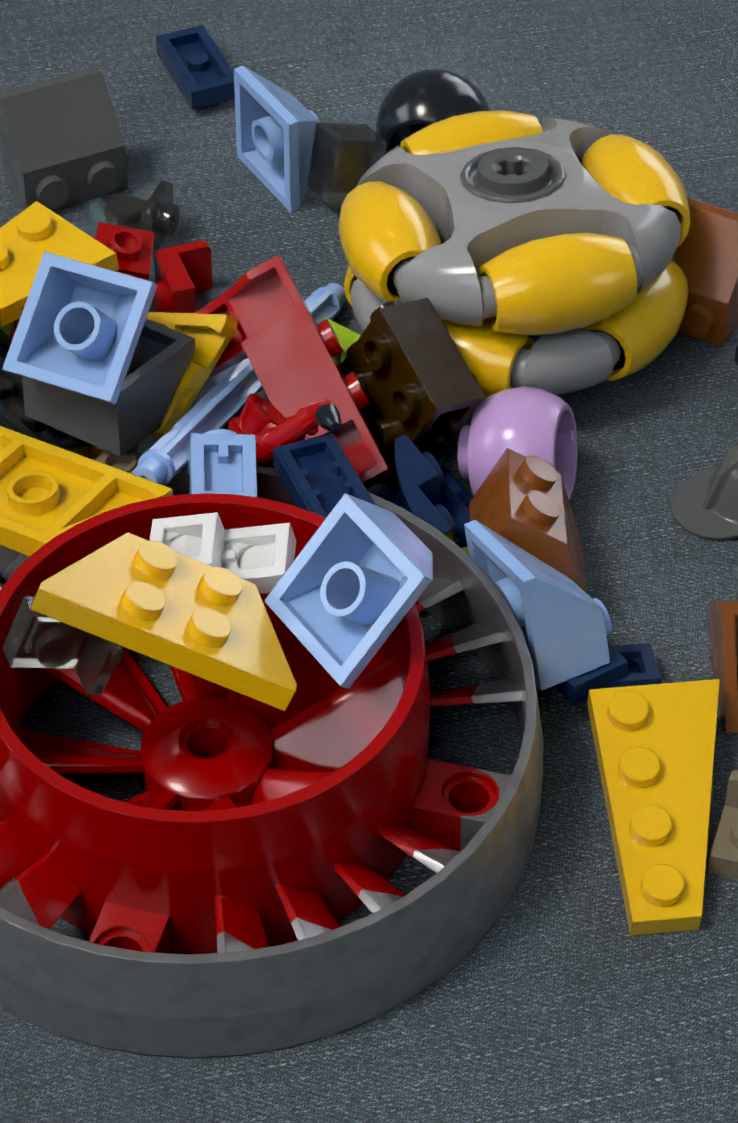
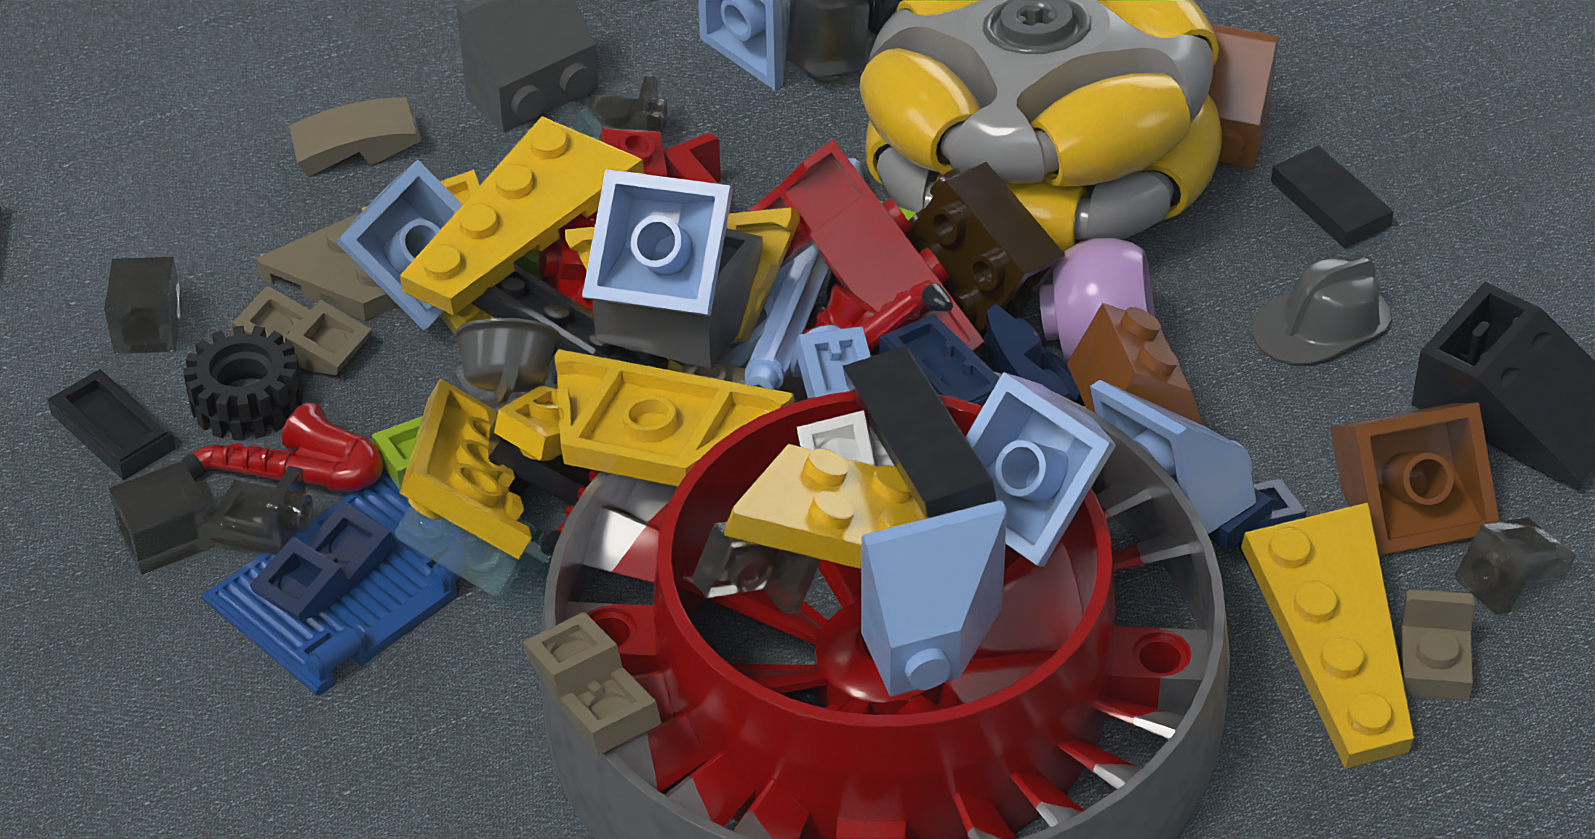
camera: 10 degrees left, 0 degrees up
none -> black tile [842,346,997,519]
none -> light blue slope [861,500,1007,696]

